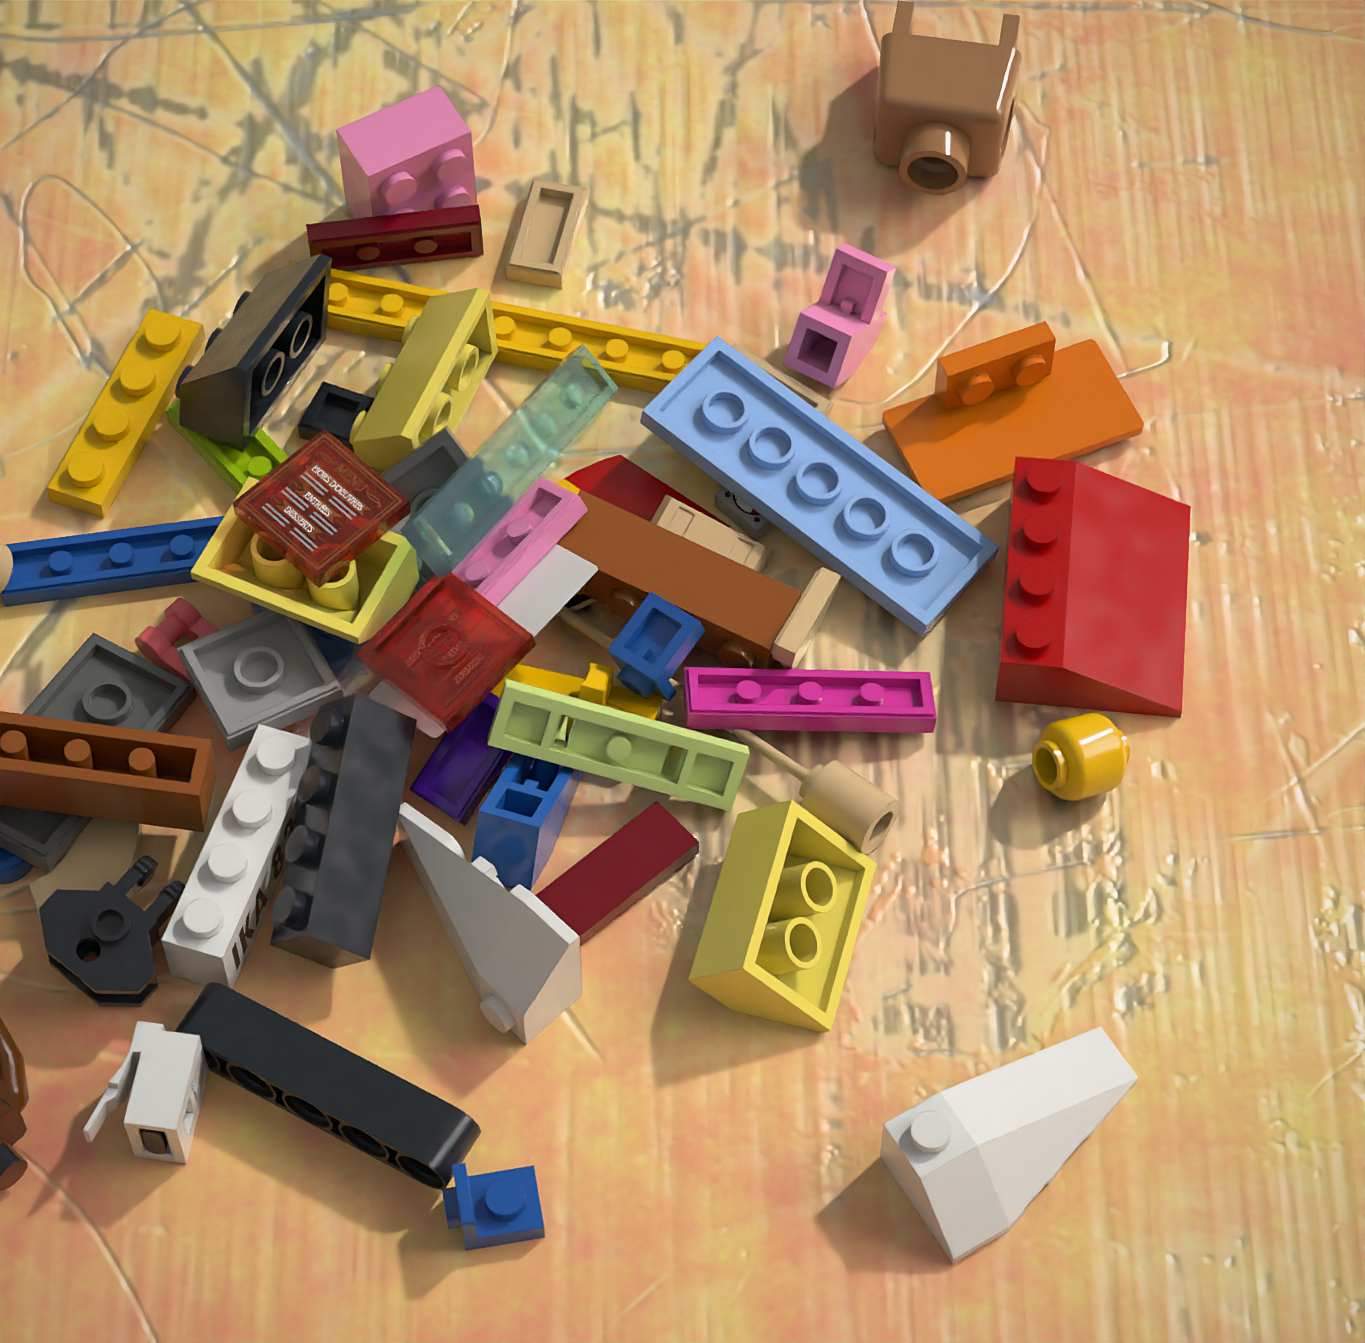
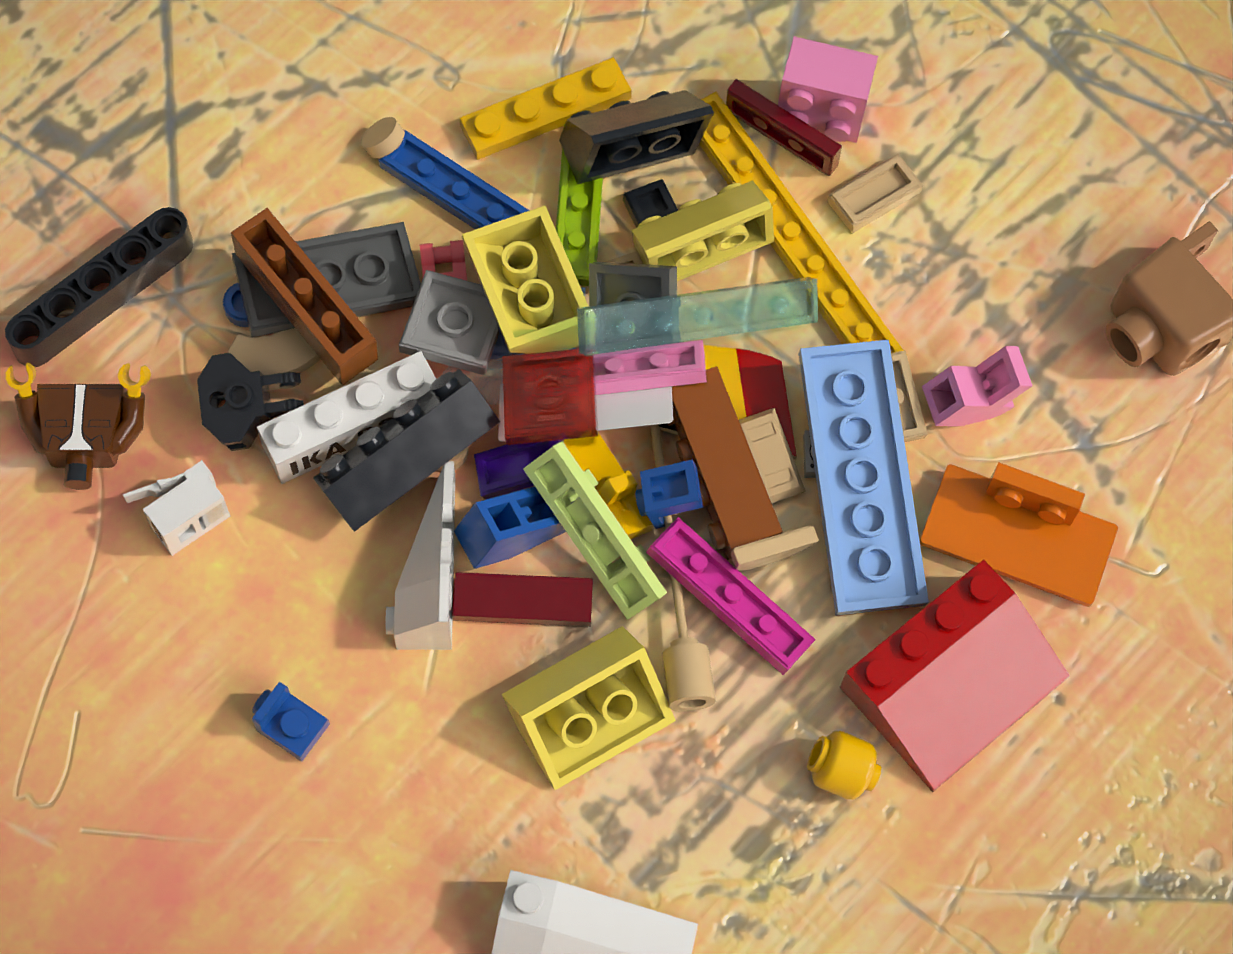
camera: 40 degrees right, 10 degrees up
black beam [174,982,481,1190] -> none
clear red tile [233,429,411,588] -> none

